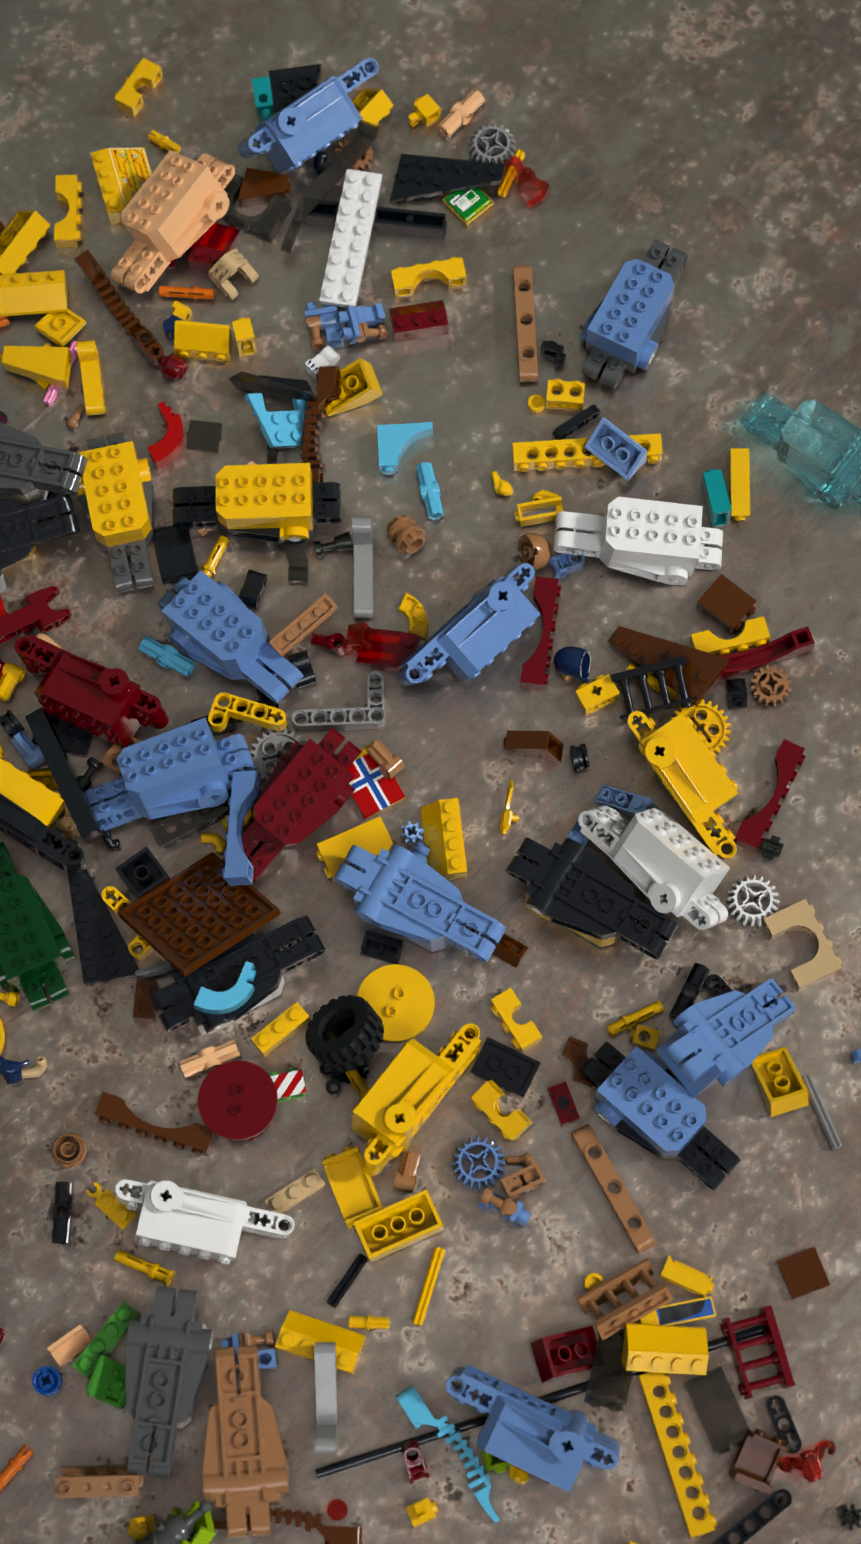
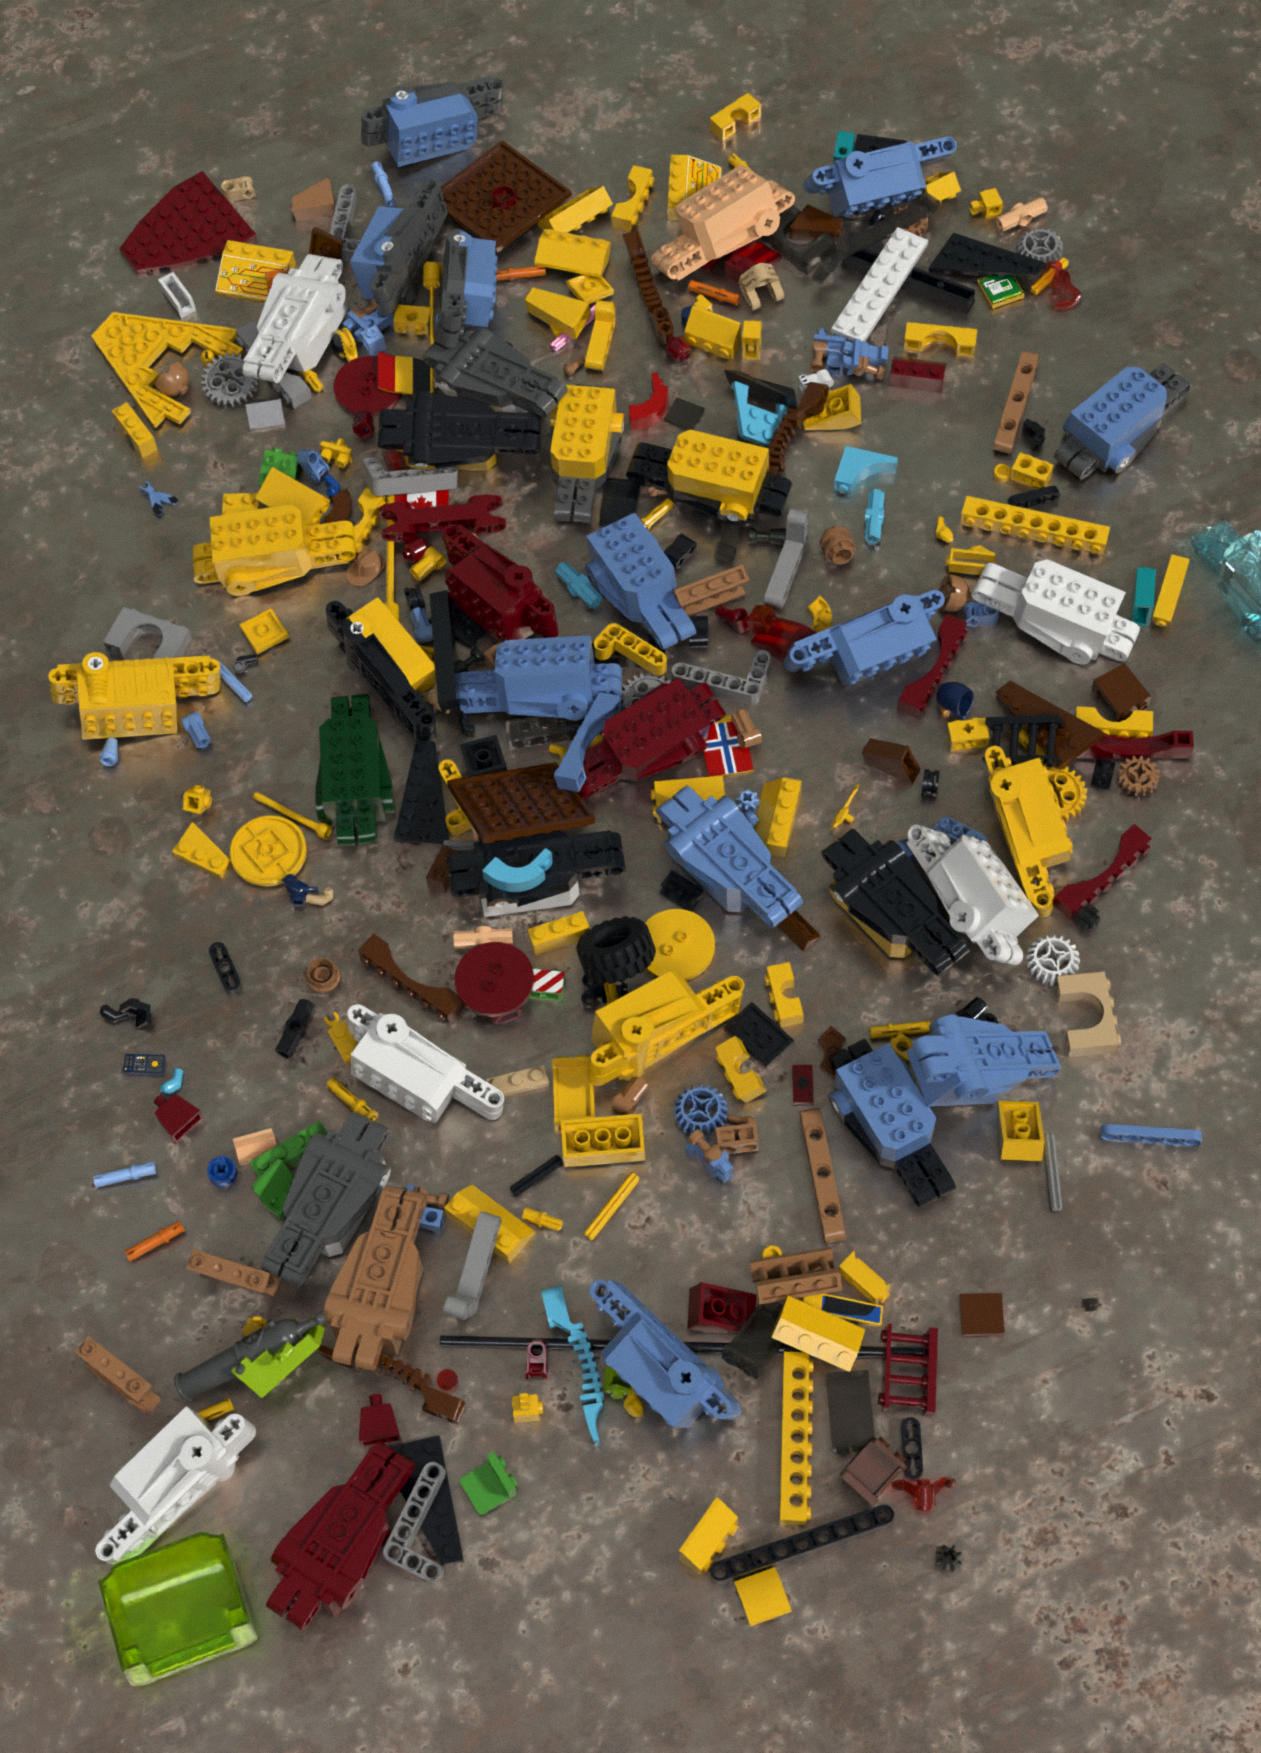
camera: 20 degrees right, 10 degrees down
light blue slope [585,417,647,481] -> none

